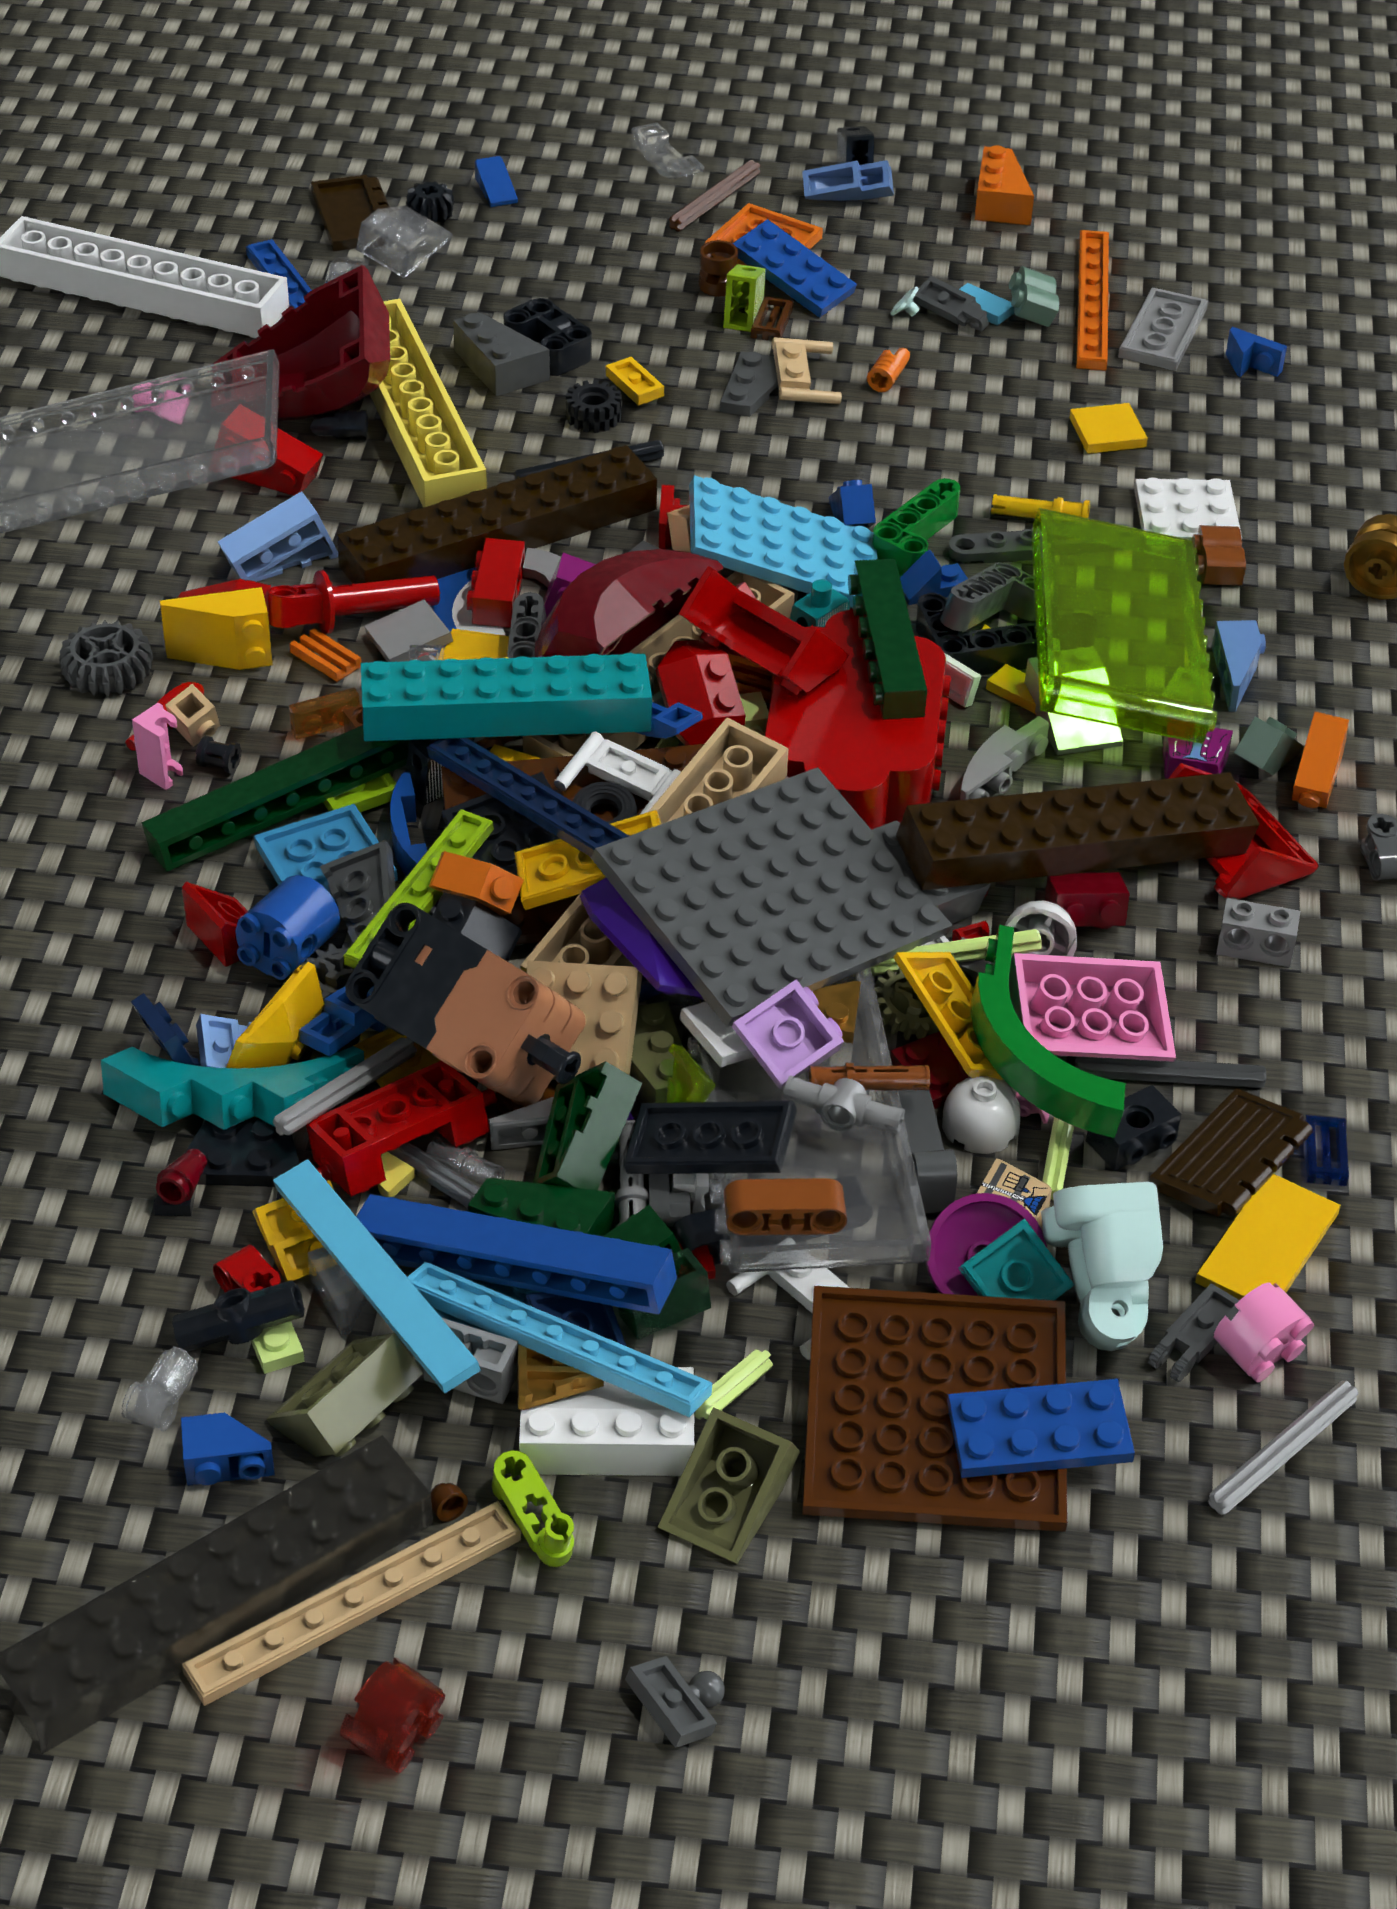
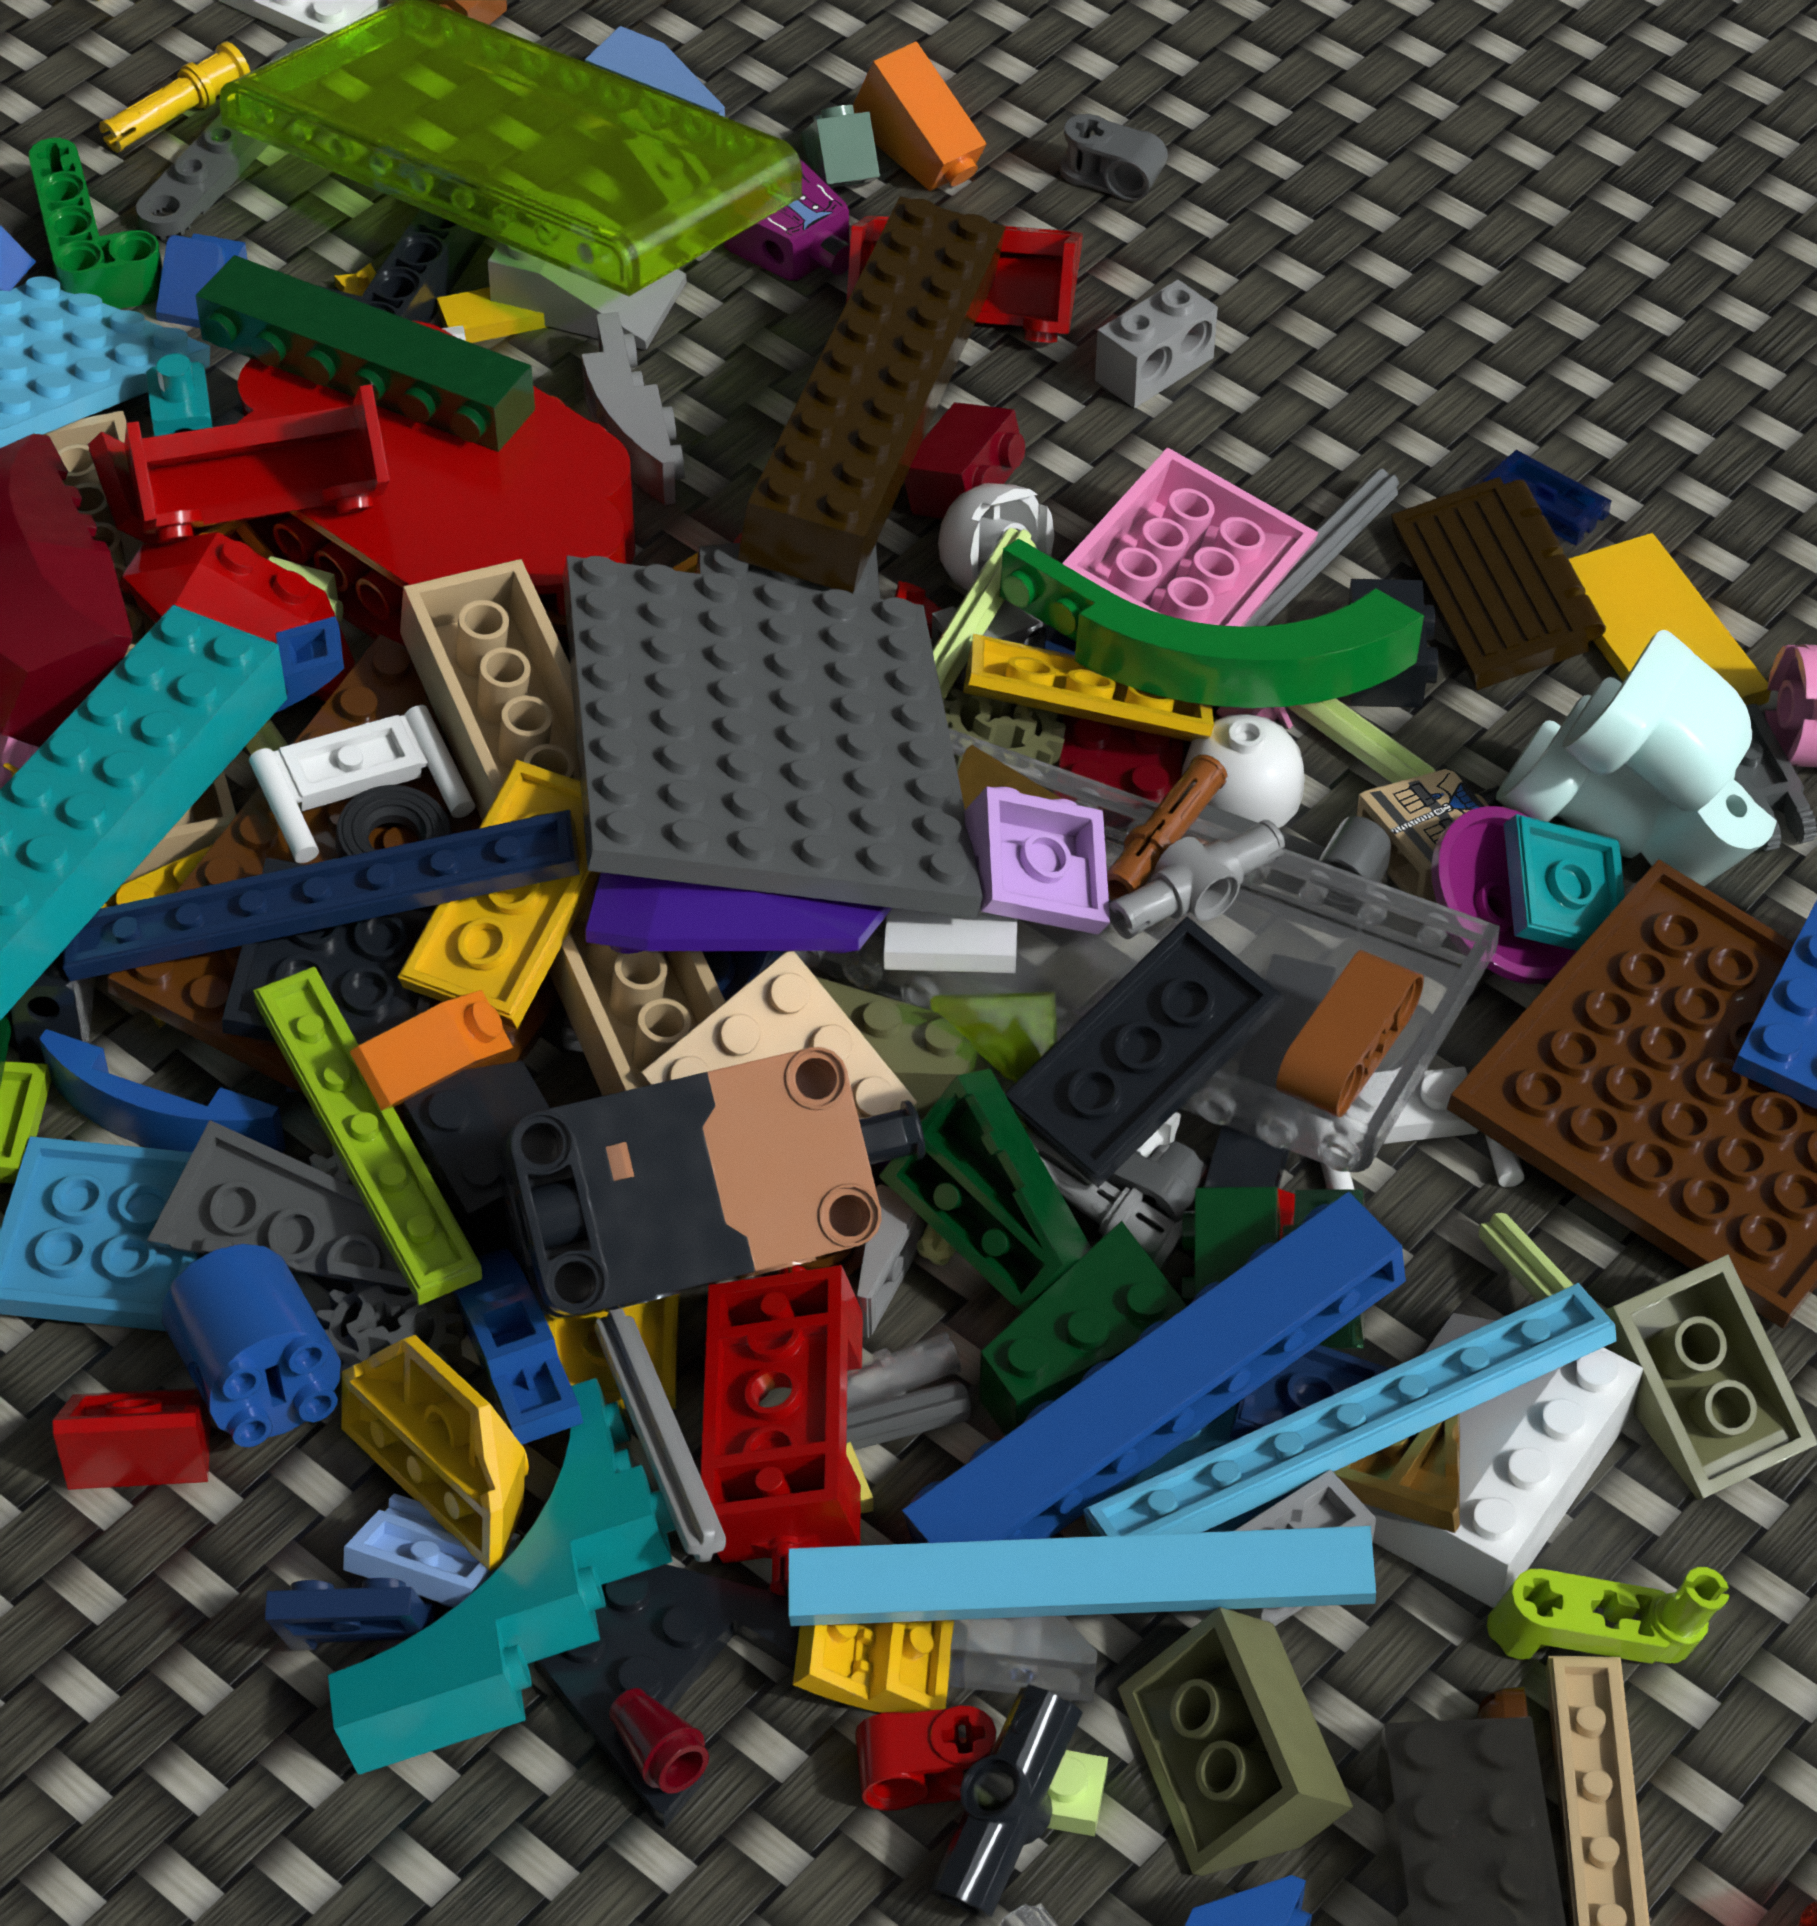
camera: 55 degrees left, 5 degrees up
dark grey beam [940,562,1050,631] -> none

